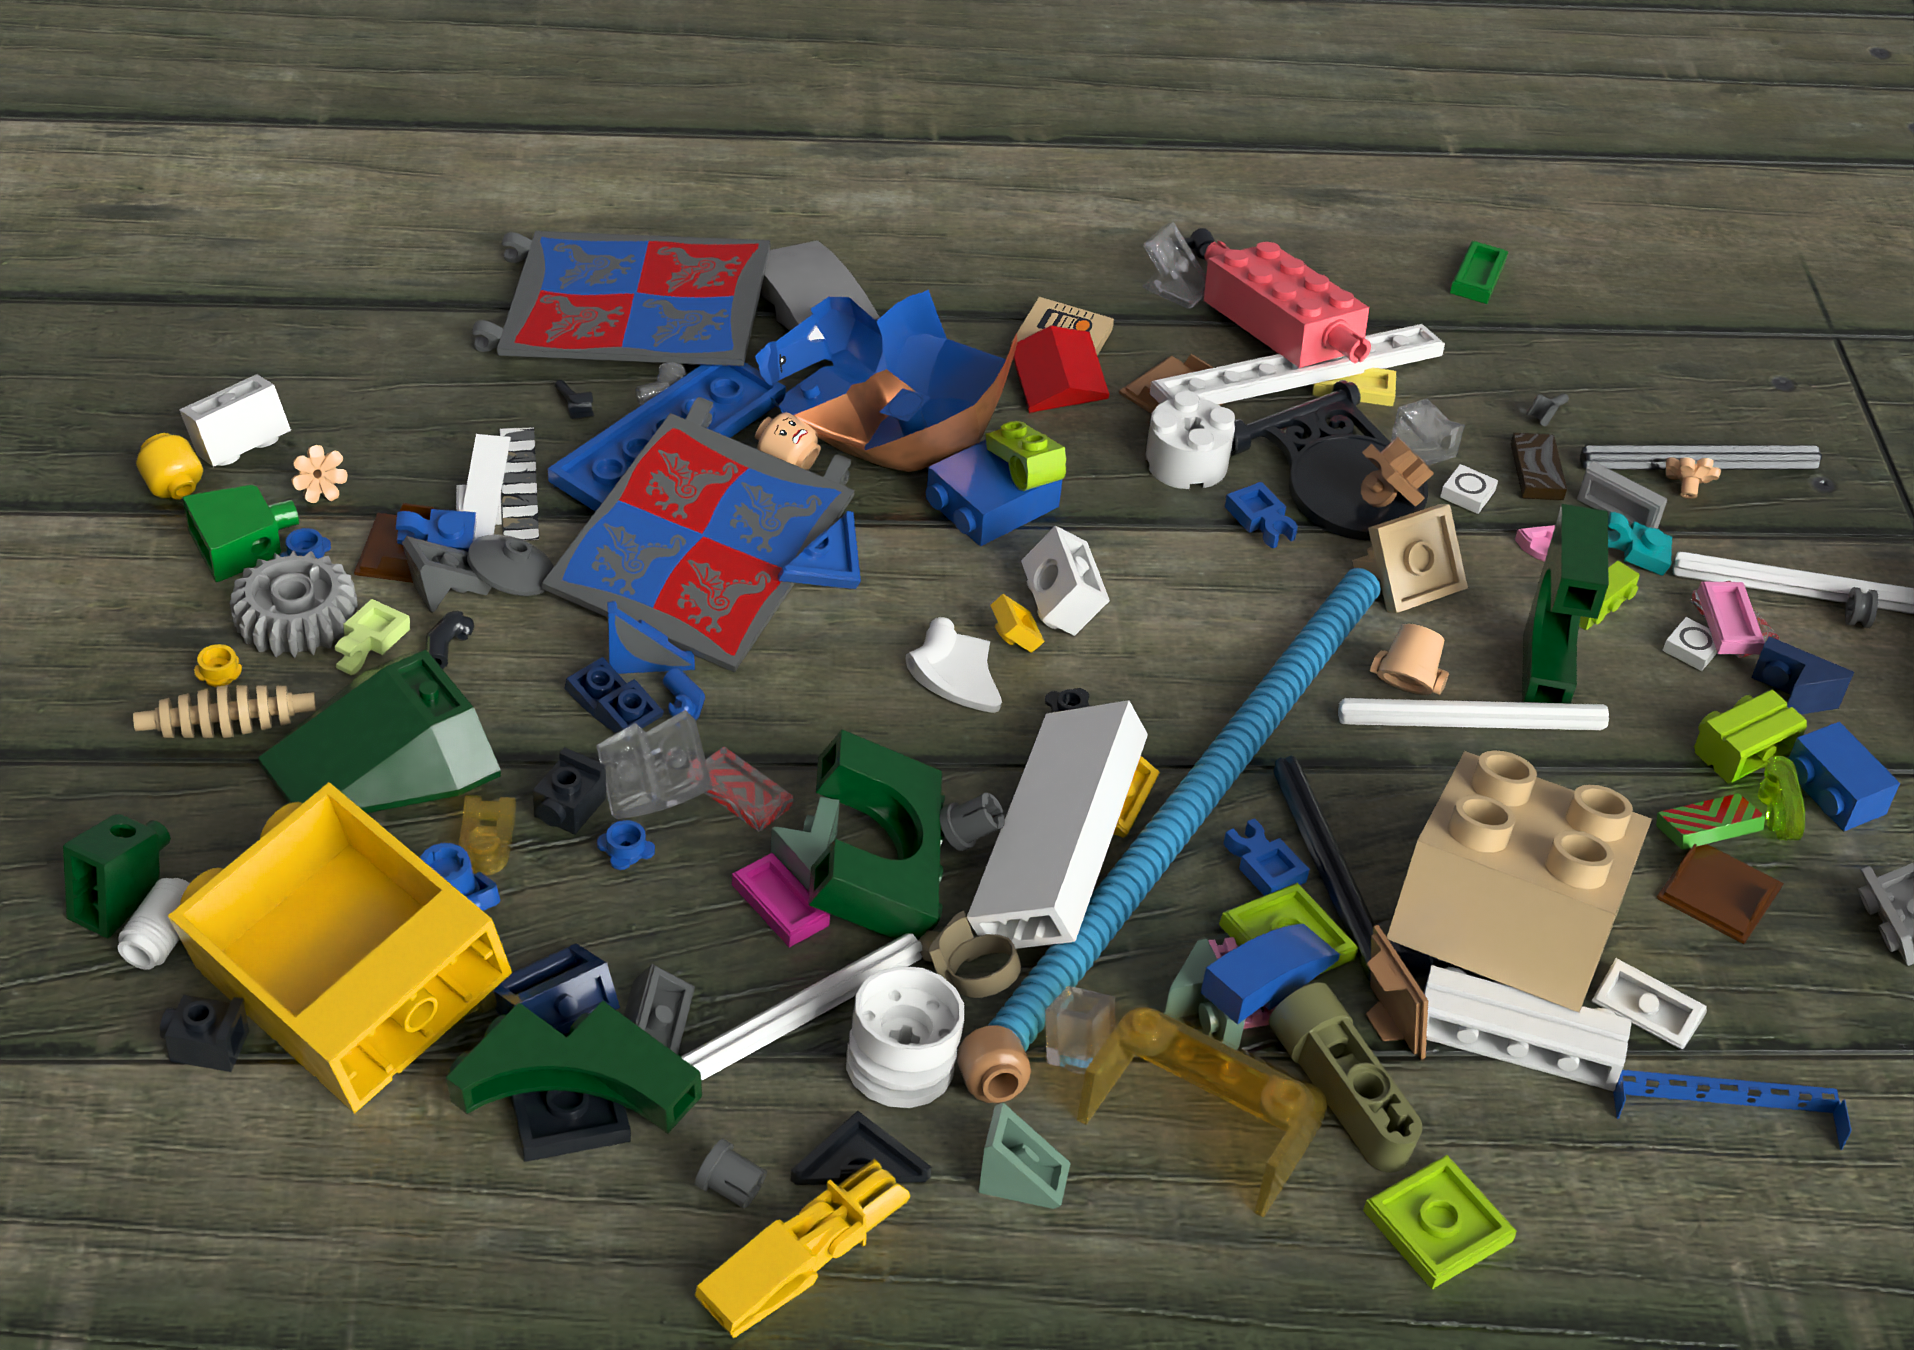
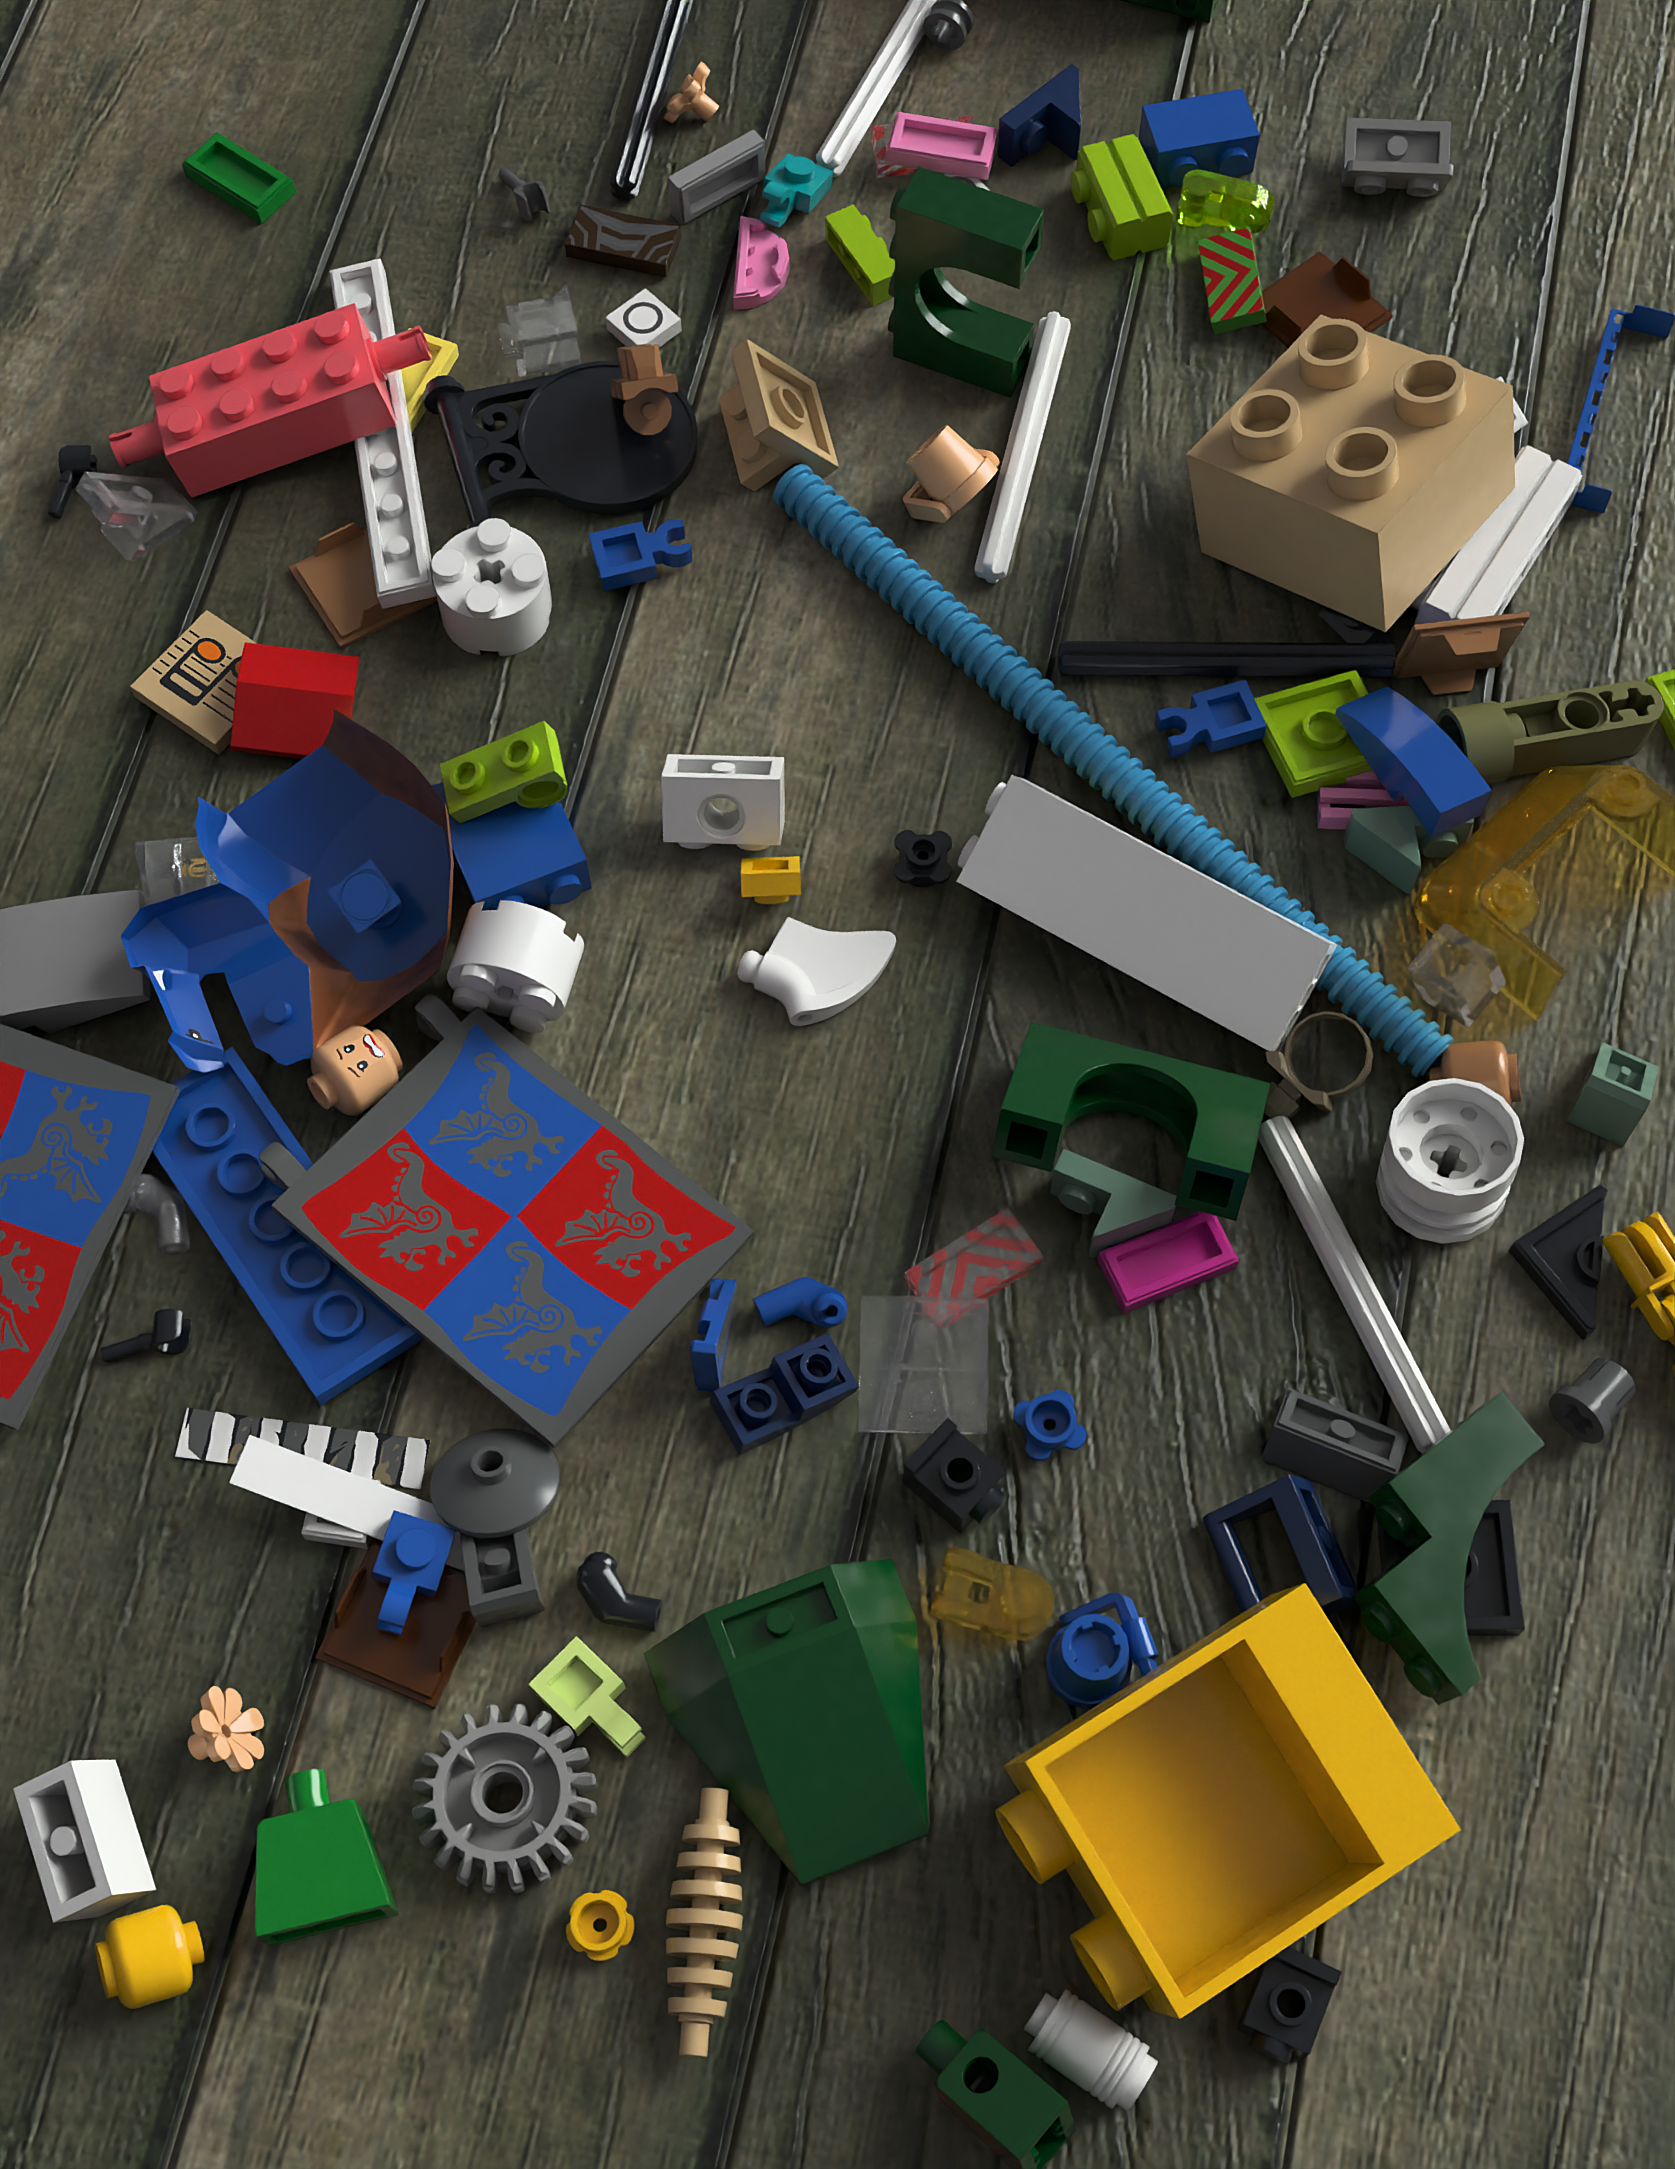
camera: 70 degrees left, 20 degrees up
blue plate [280,528,331,559] -> none
blue tile [778,511,861,589] -> none
dark grey bush [940,793,1005,851] -> none
none -> white brick [447,900,584,1033]

